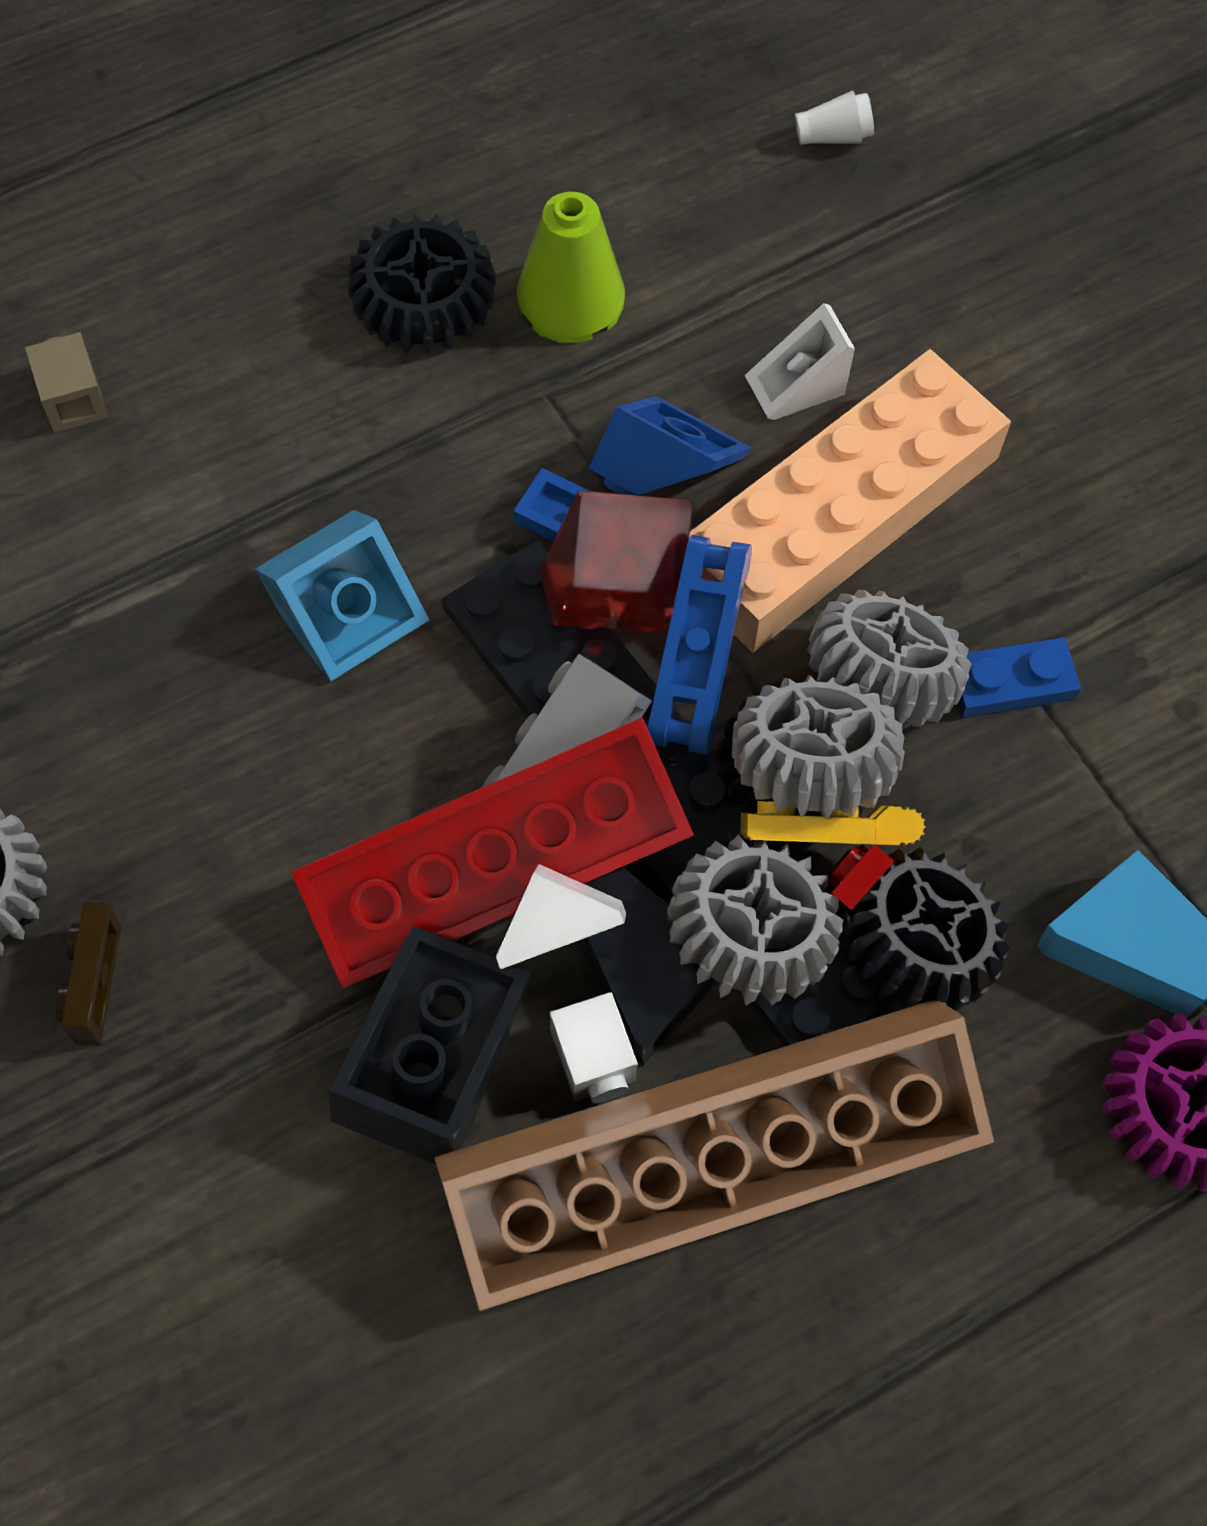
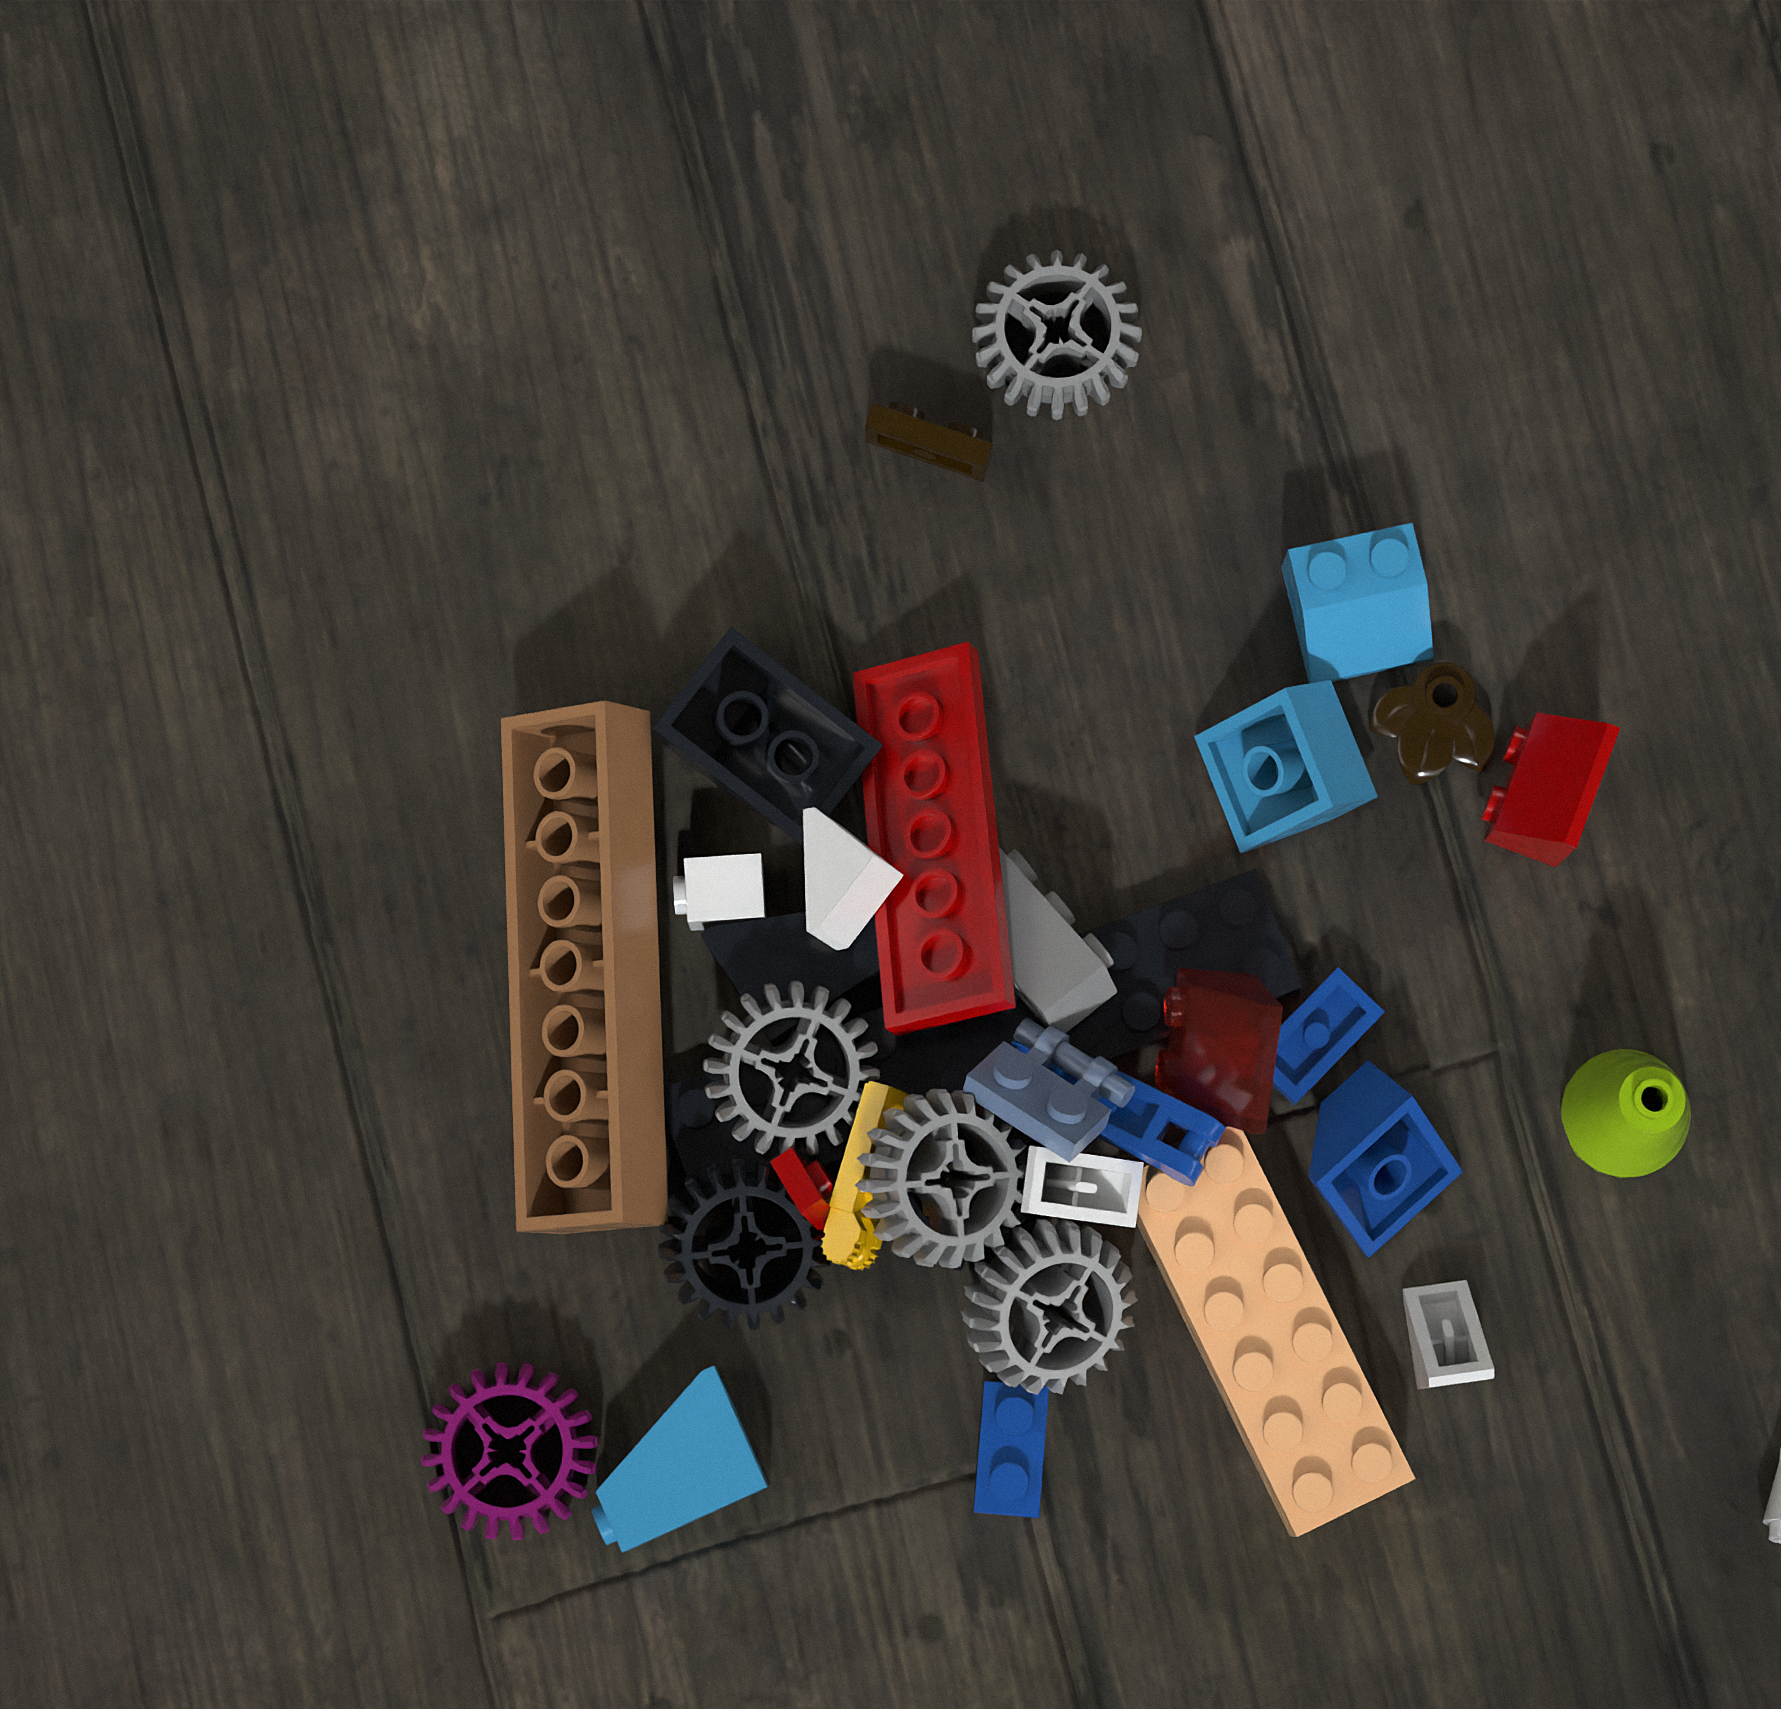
camera: 110 degrees right, 15 degrees up
dark tan brick [25,332,109,433] -> none
black gear [347,212,496,354] -> none
none -> sand blue plate [962,1018,1136,1163]
none -> white slope [1021,1146,1144,1228]
none -> dark azure slope [1281,523,1434,683]
none -> dark brown plate [1369,662,1494,785]
none -> red slope [1481,712,1620,868]

